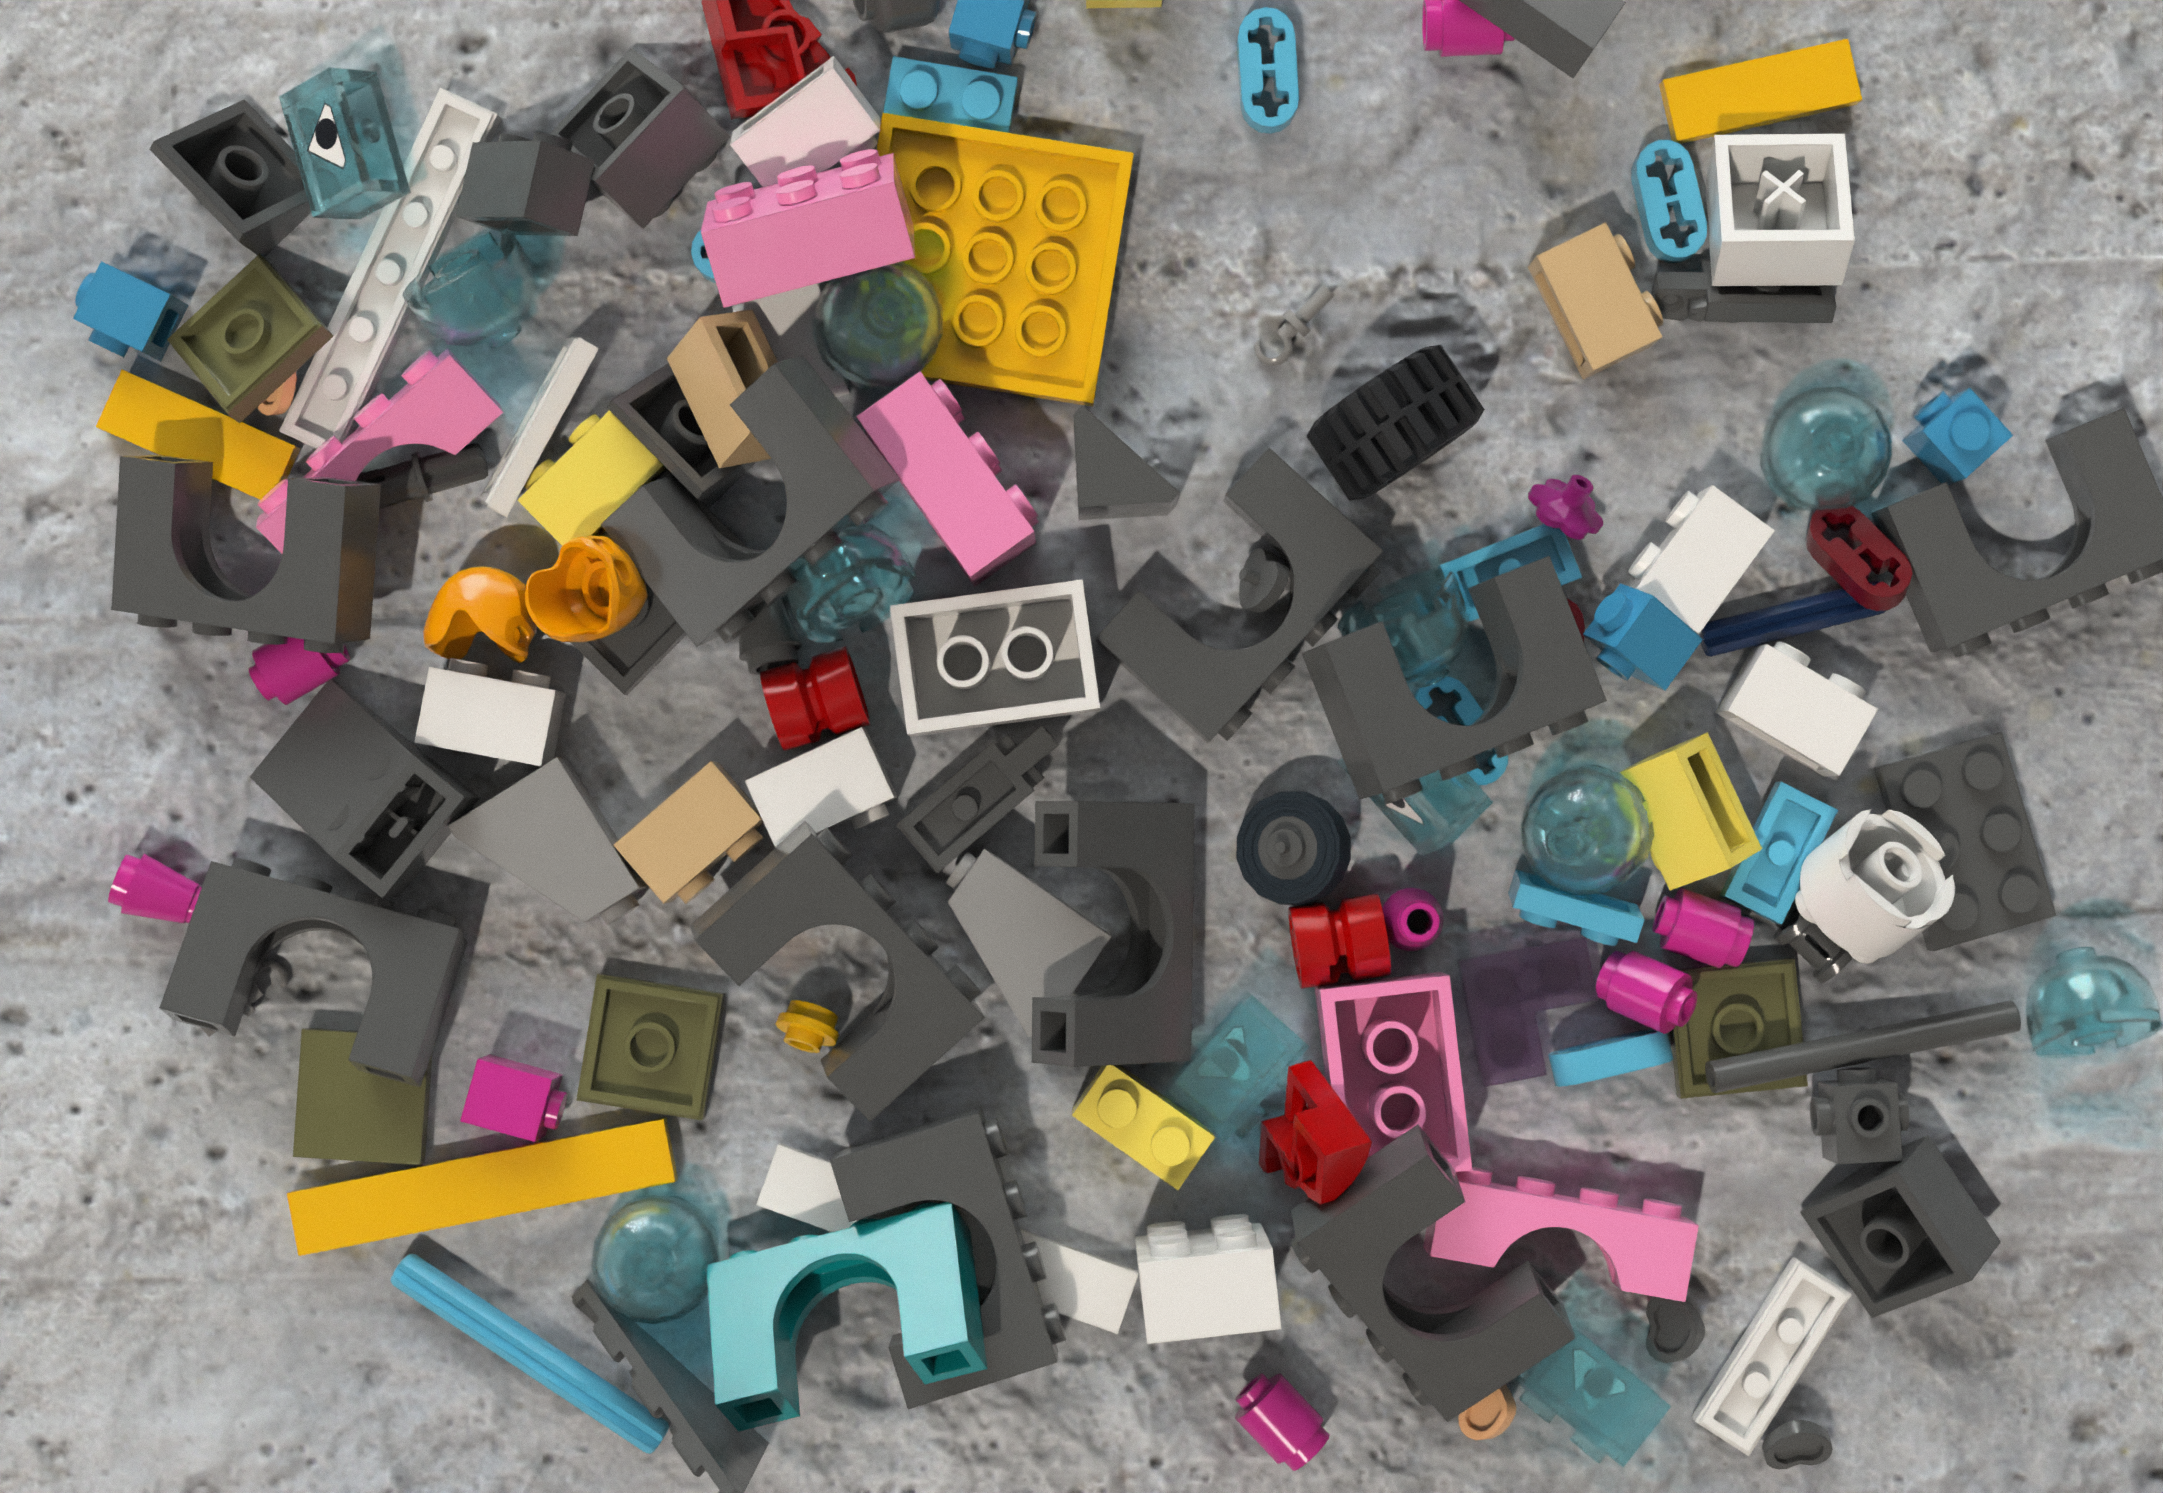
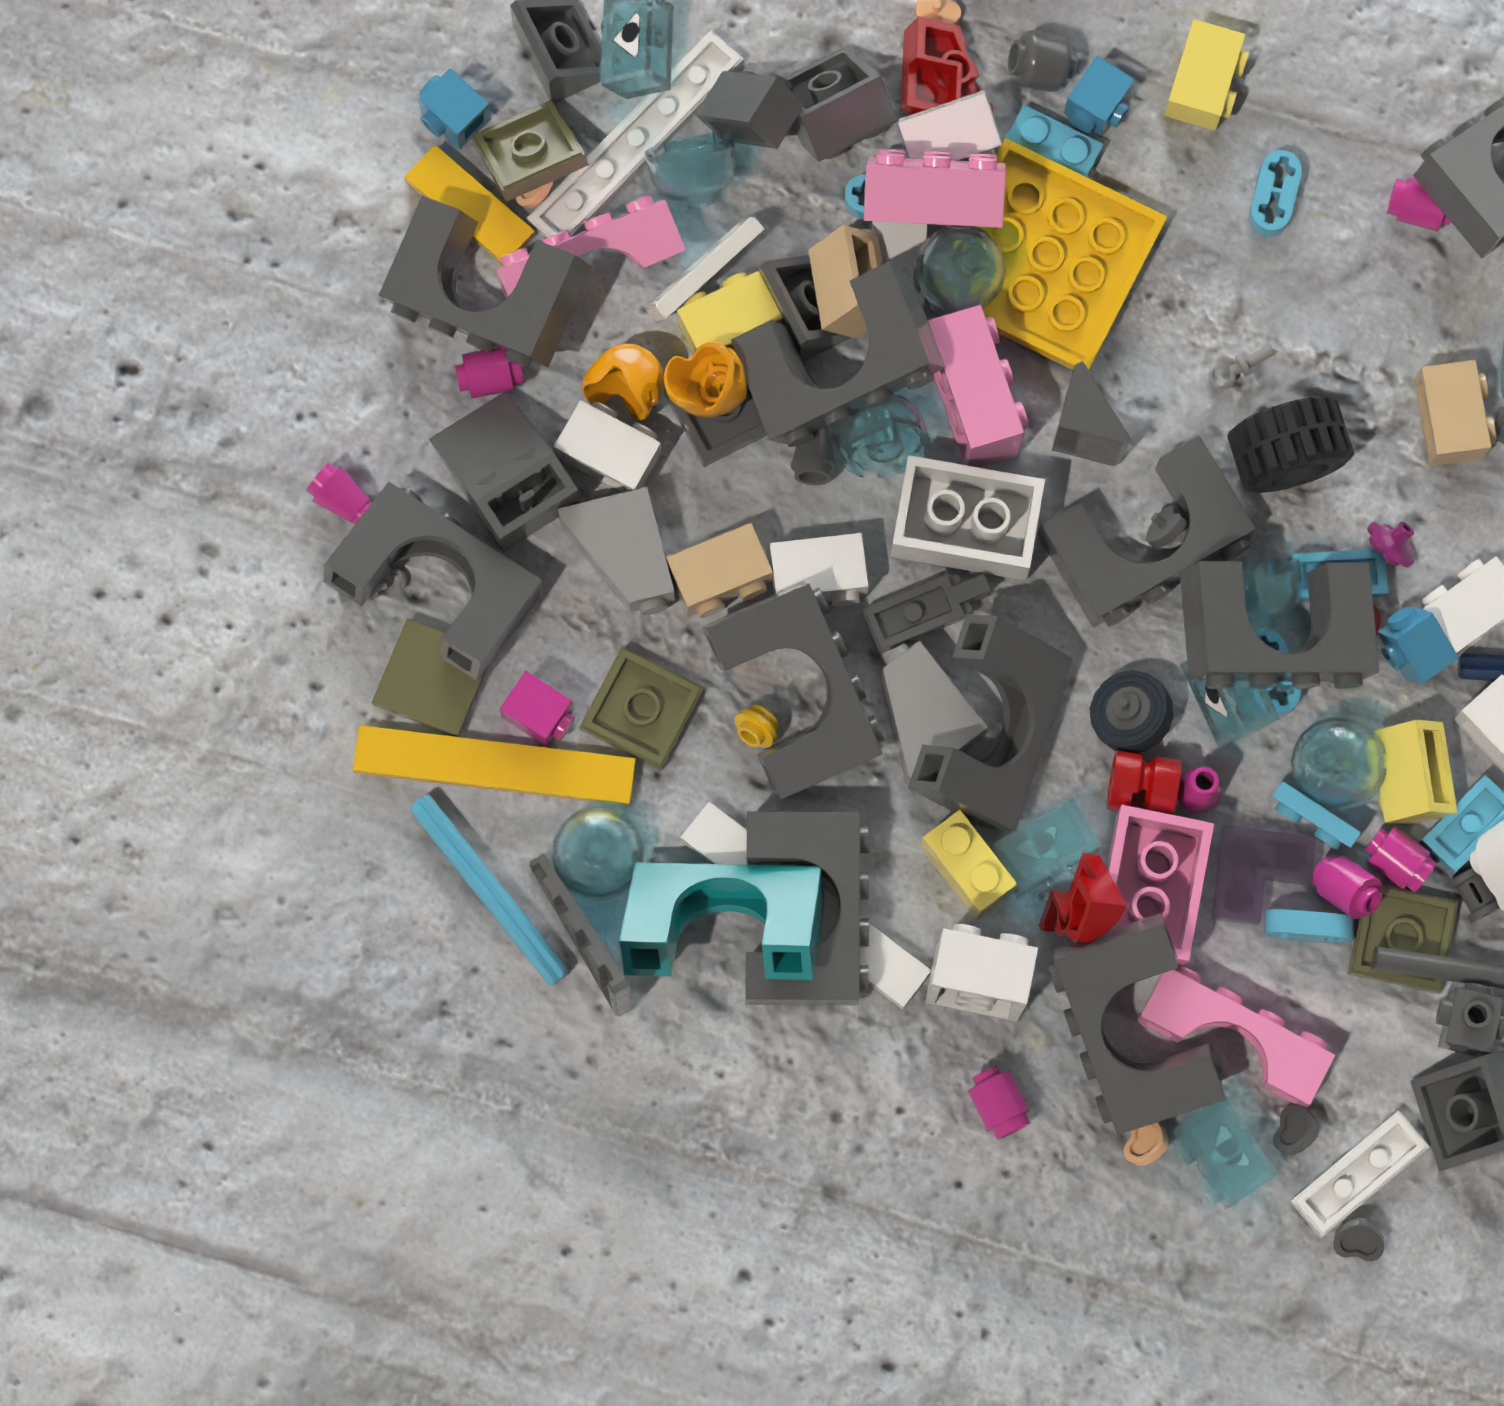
camera: 15 degrees right, 10 degrees down
dark grey axle [357,443,488,509] -> none
red wheel [760,646,871,751] -> none

